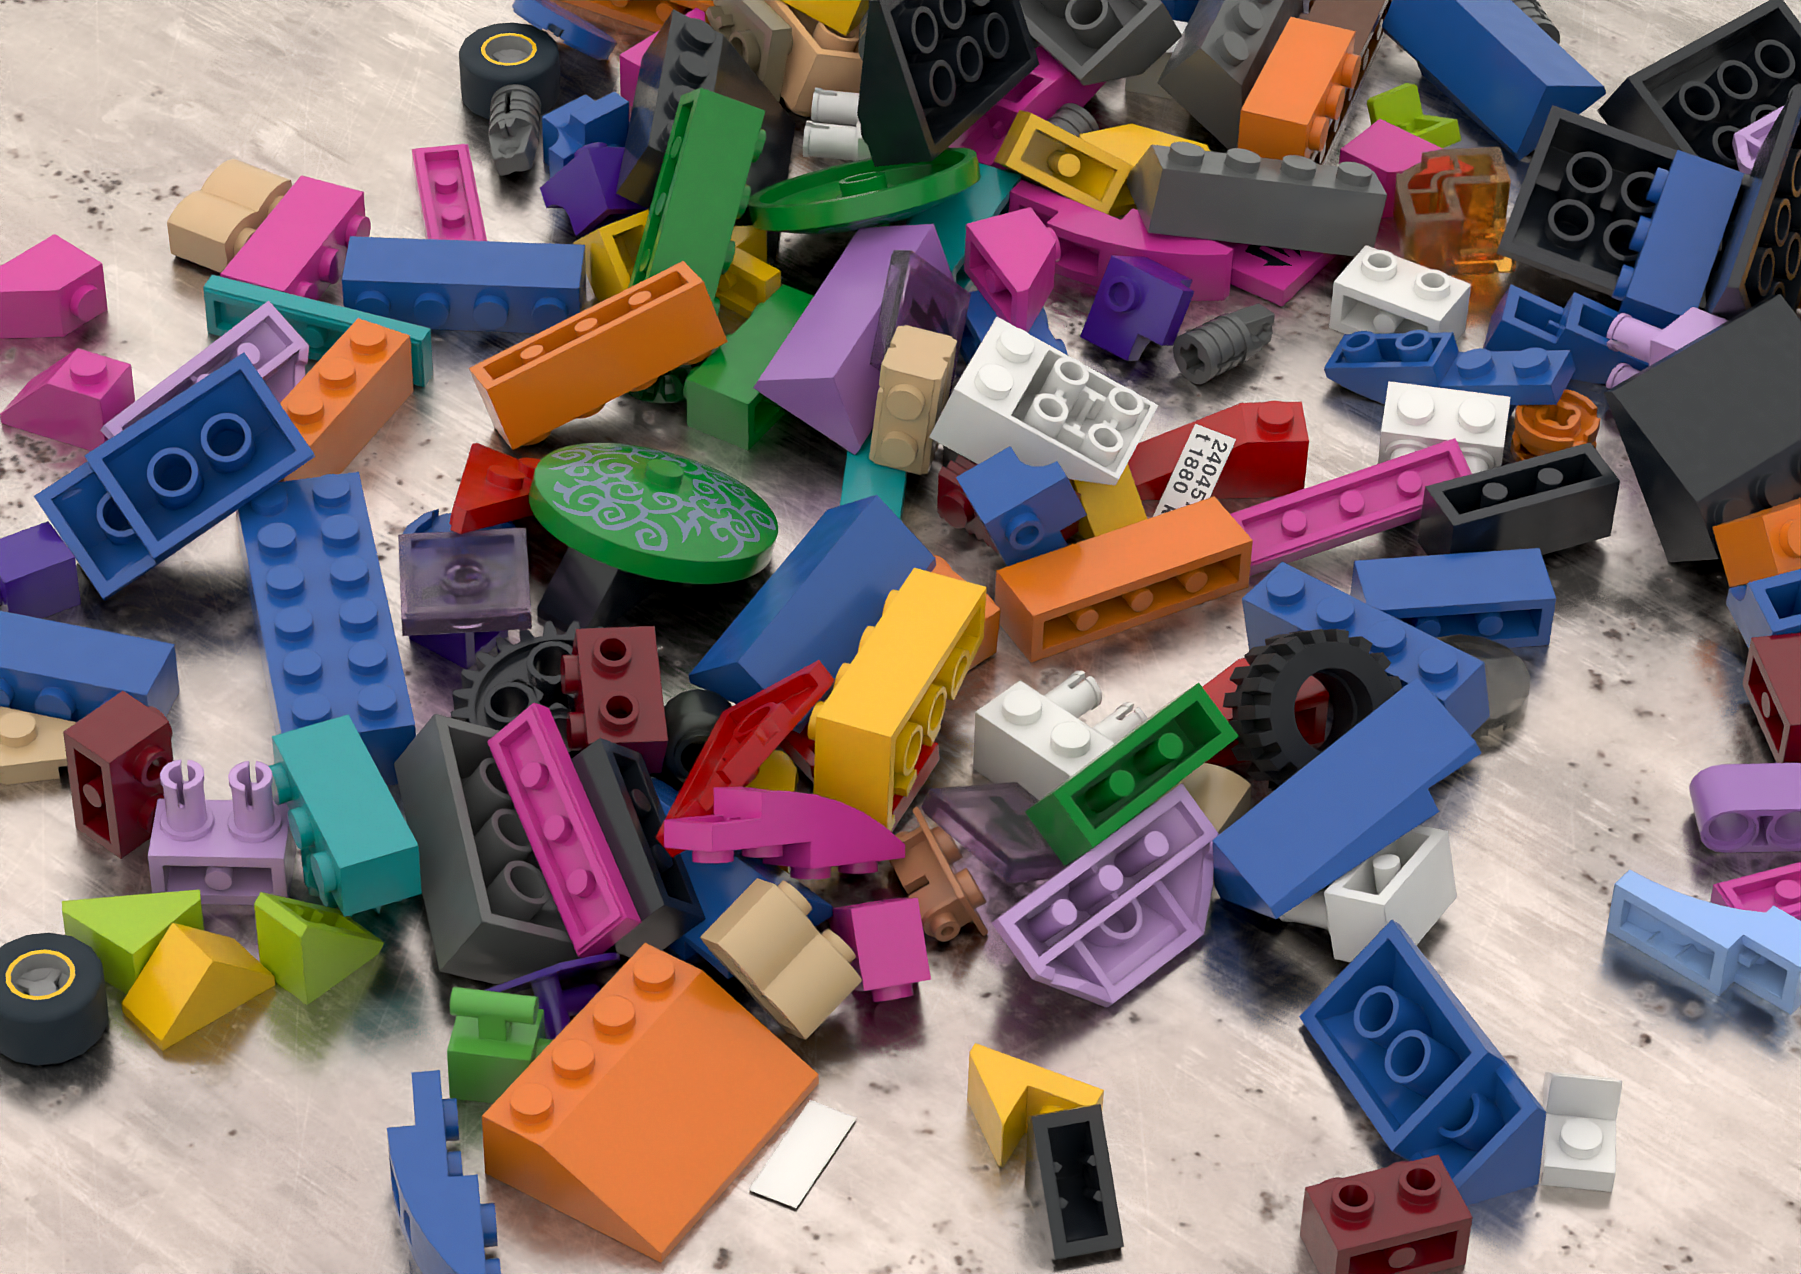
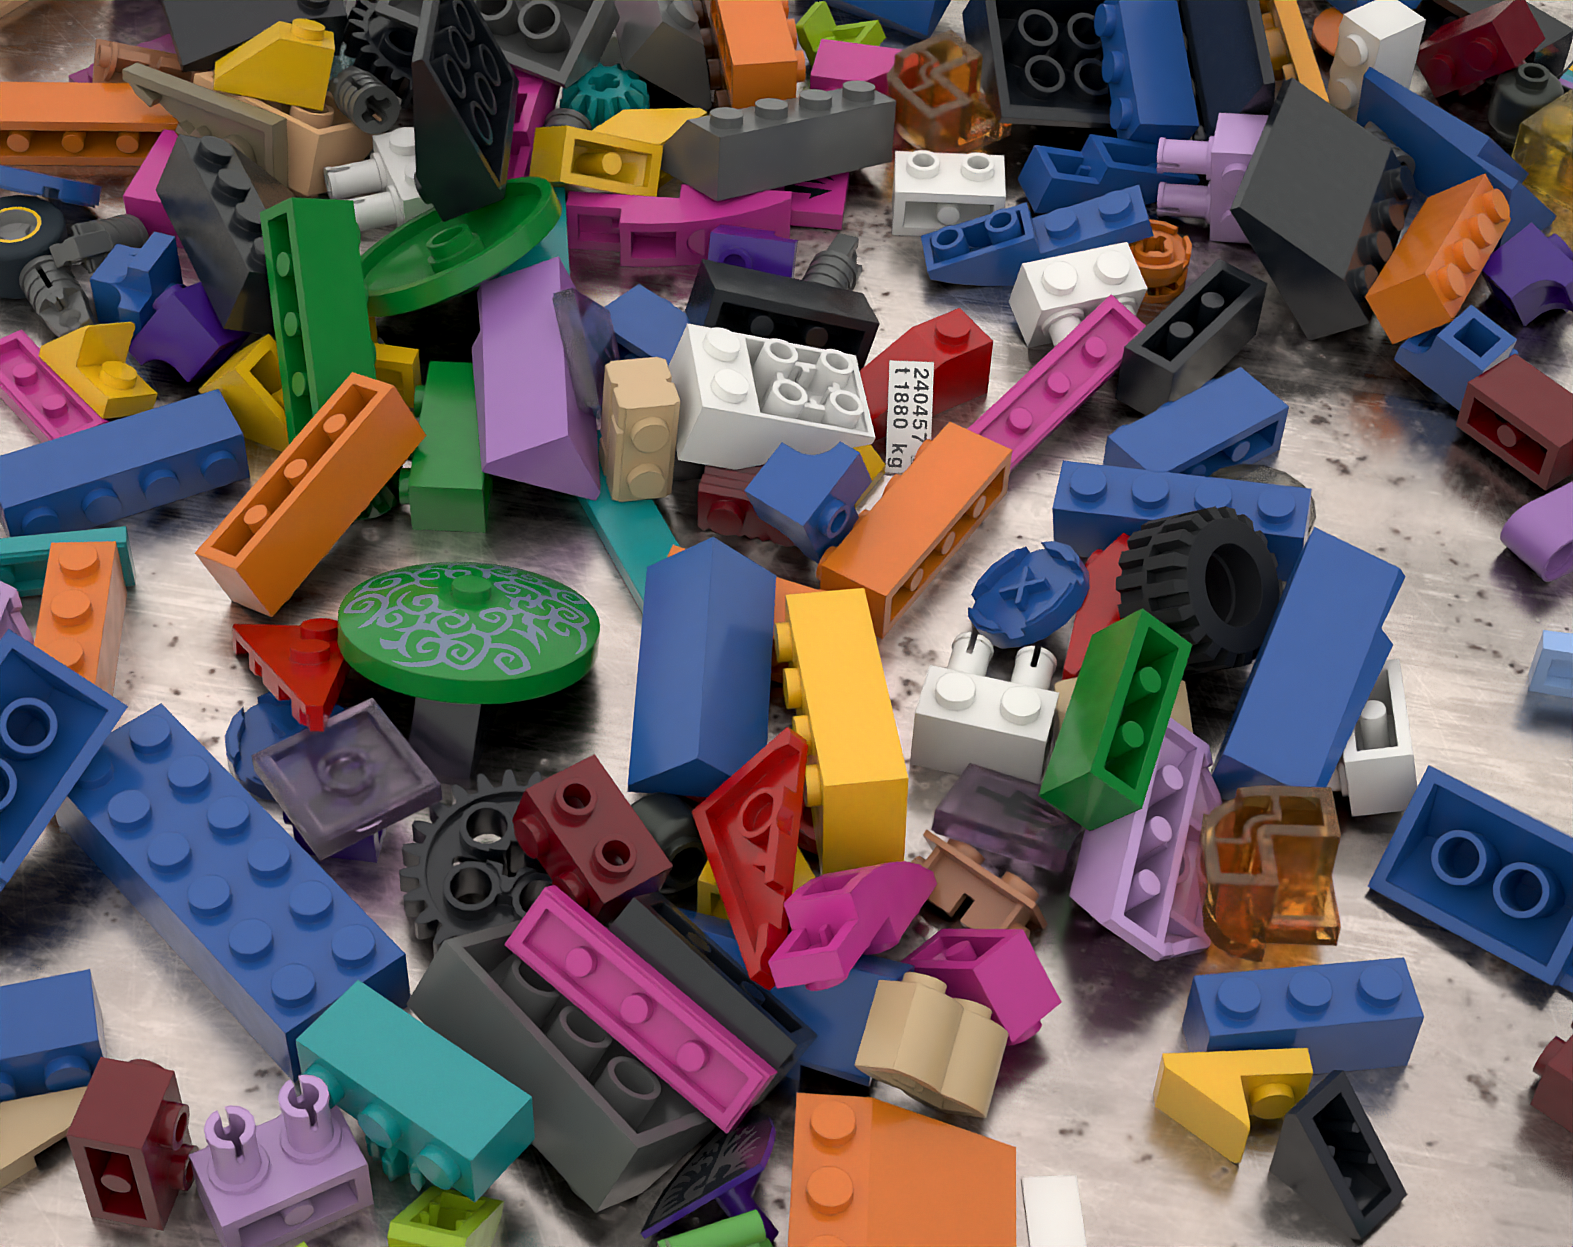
camera: 30 degrees left, 5 degrees up
dark pink slope [964,207,1061,333] -> none
none -> yellow slope [38,322,158,419]
none -> dark grey hinge [49,214,149,274]
none -> teal gear [560,62,649,130]
none -> black brick [685,259,880,371]
none -> blue tile [968,541,1090,649]
none -> blue brick [1182,957,1424,1074]
none -> clear orange brick [1195,785,1341,963]

